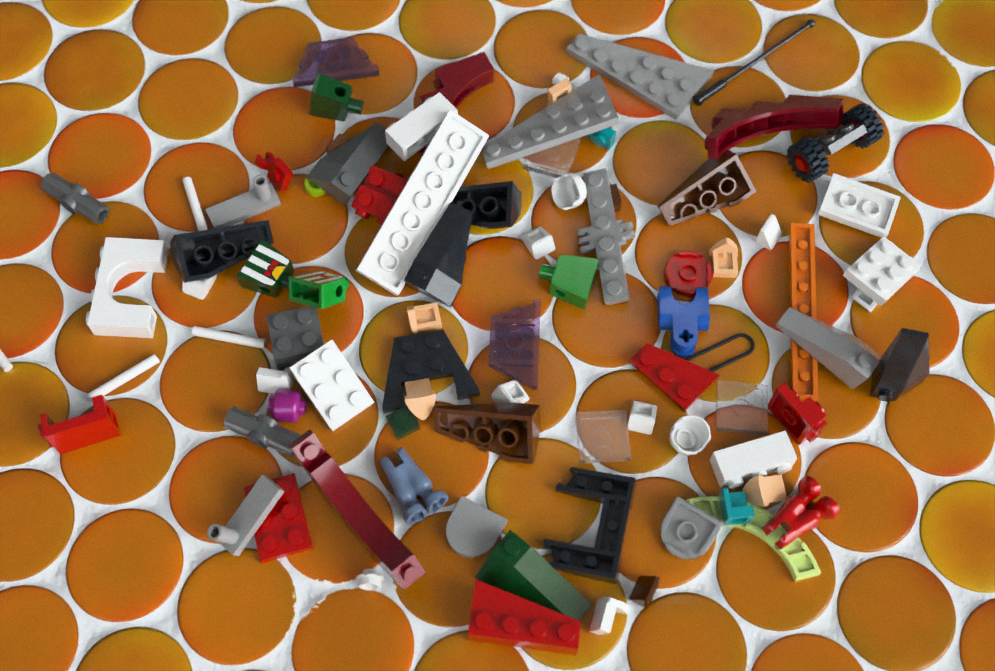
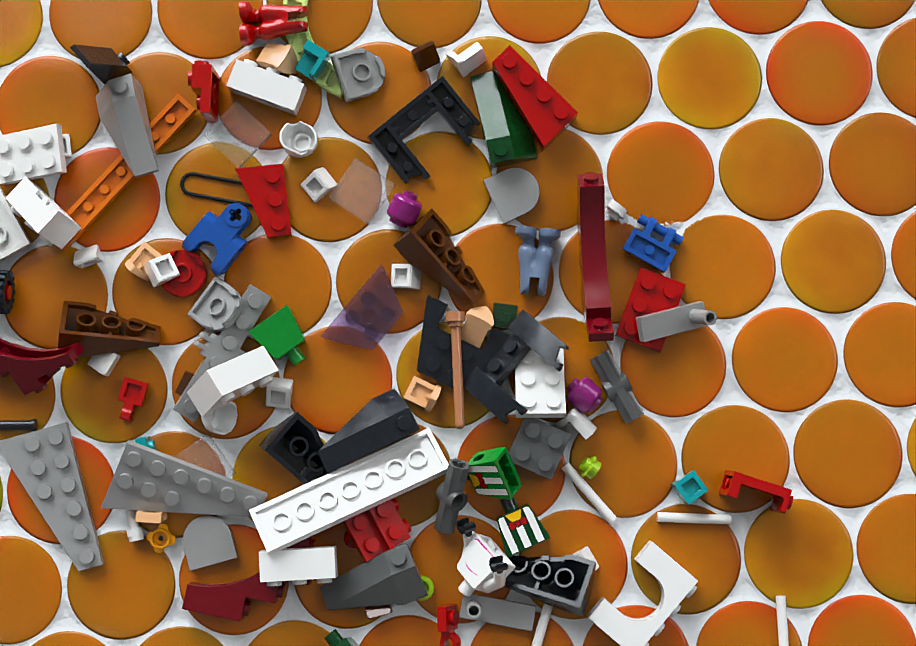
camera: 140 degrees left, 20 degrees up
none -> white wedge [6,177,81,249]
none -> white slope [87,352,121,377]
none -> red plate [117,377,150,422]
none -> white slope [144,253,180,287]
none -> light orange plate [146,524,176,553]
none -> light grey tile [183,515,239,571]
none -> light grey tile [187,276,242,332]
none -> white wedge [187,346,279,417]
none -> magenta head [387,190,422,228]
none -> dark grey piece [434,458,470,534]
none -> nougat piece [445,311,465,429]
none -> white torso [457,518,516,597]
none -> black wedge [463,310,569,424]
none -> lime plate [579,456,601,479]
none -> blue plate [622,214,684,273]
none -> teal panel [670,470,709,505]

